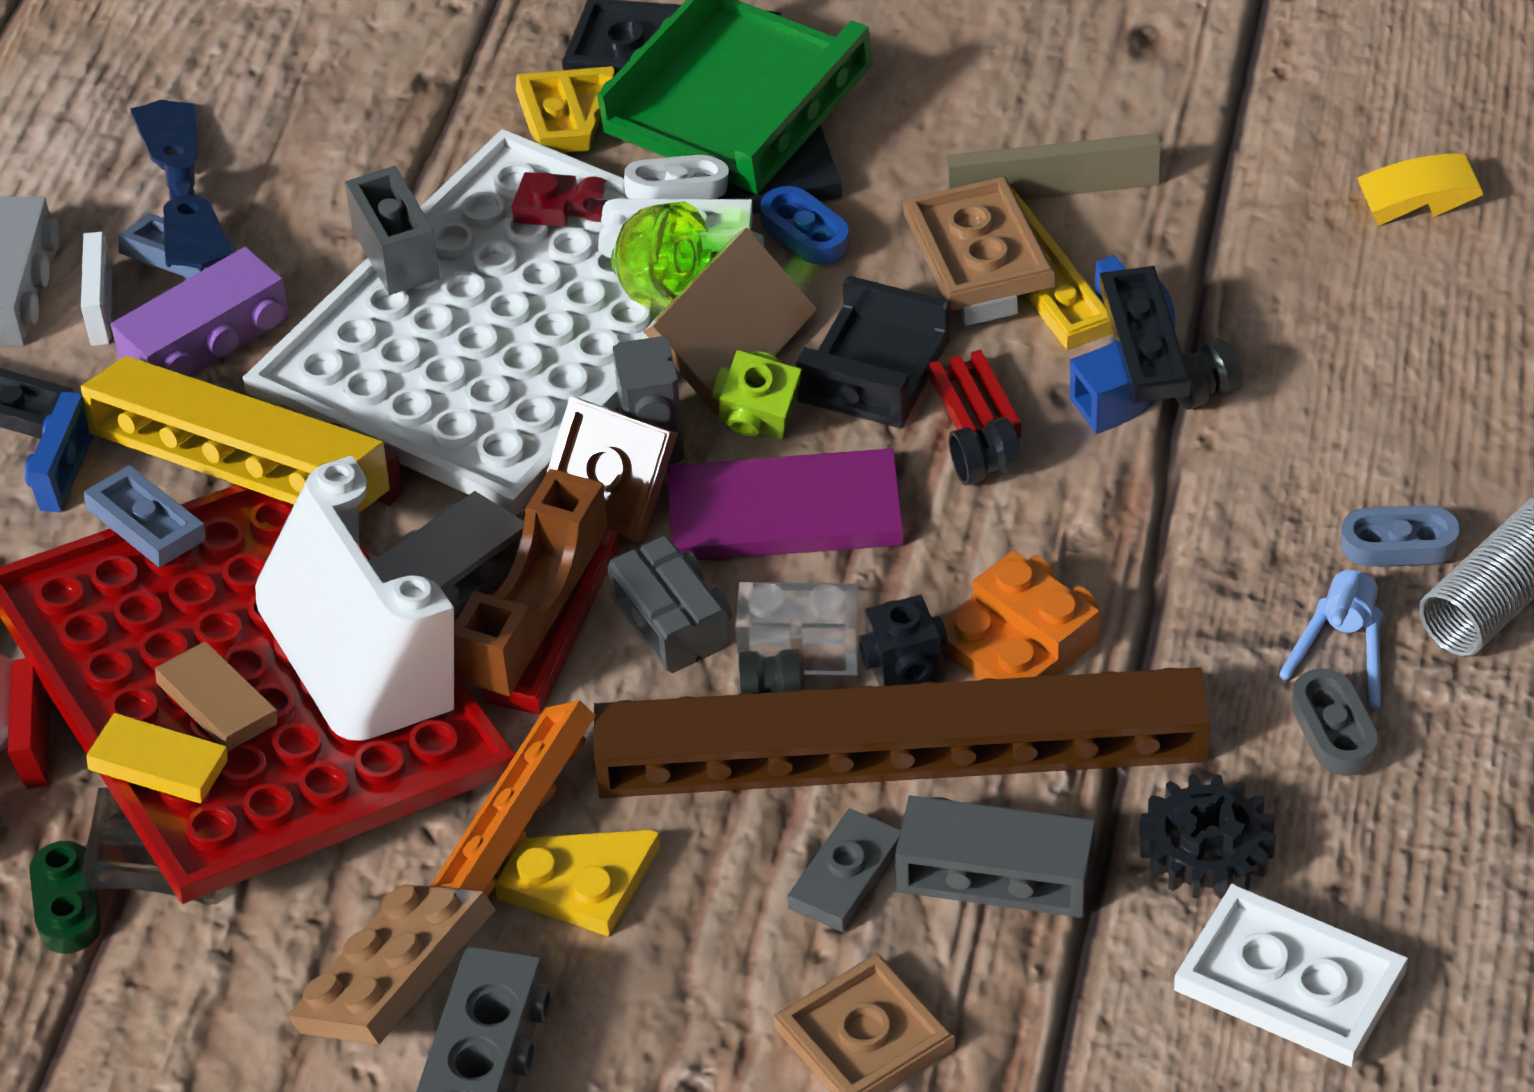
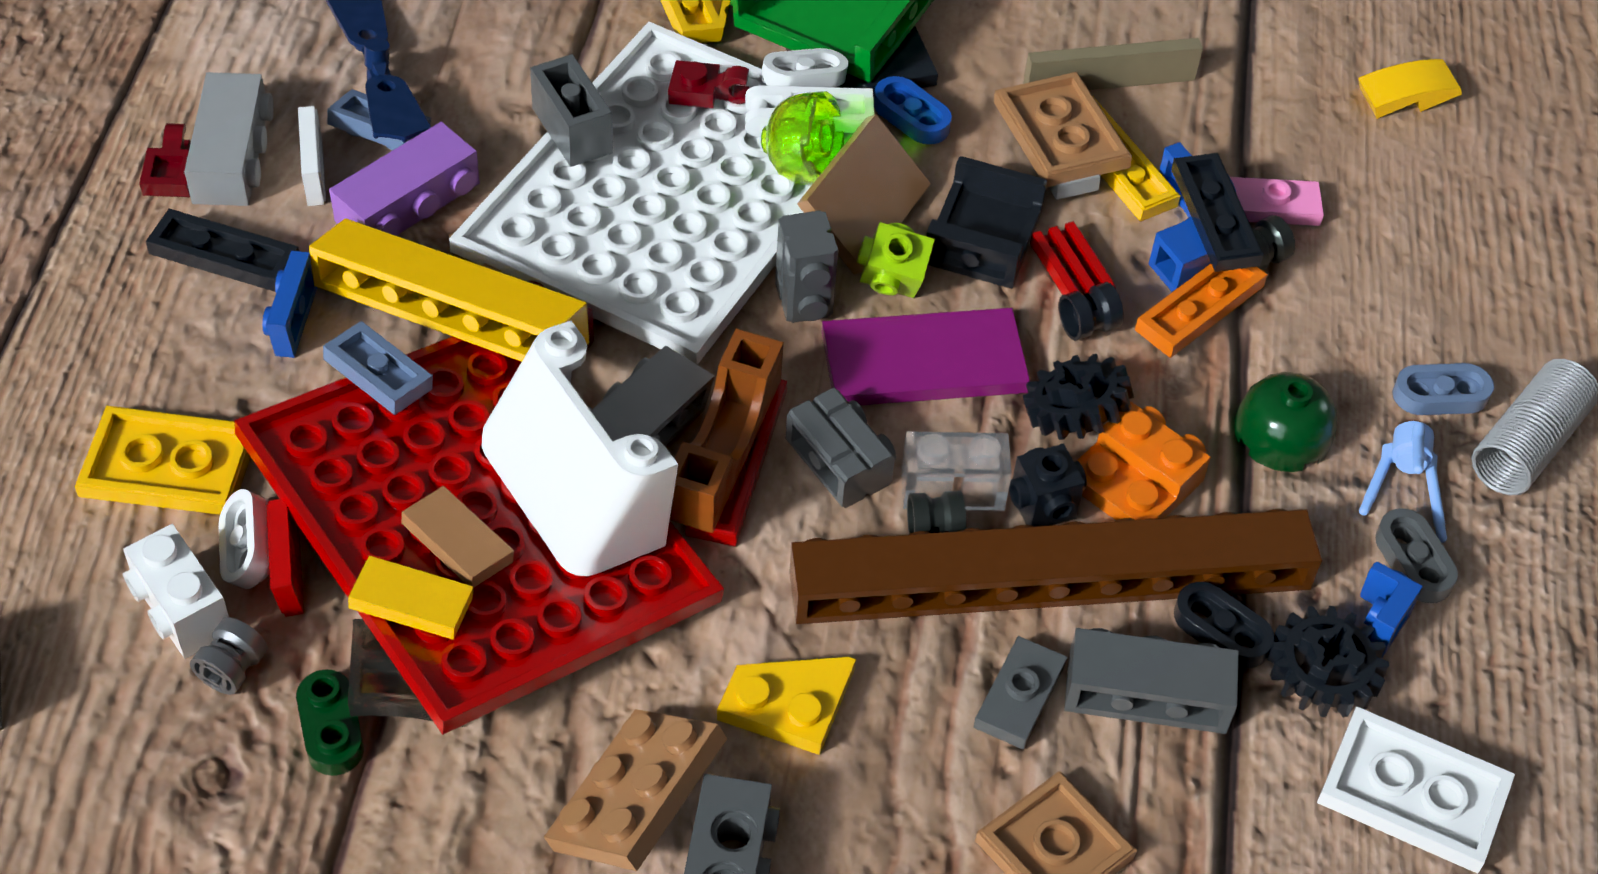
camera: 10 degrees left, 5 degrees up
orange plate [430,700,596,897] -> none
tile [547,397,678,542] -> none
none -> black gear [1023,354,1134,440]
none -> orange plate [1135,264,1268,358]
none -> black plate [1174,582,1274,668]
none -> bright pink plate [1230,177,1324,226]
none -> dark green cylinder [1235,372,1337,472]
none -> blue bracket [1360,562,1423,658]

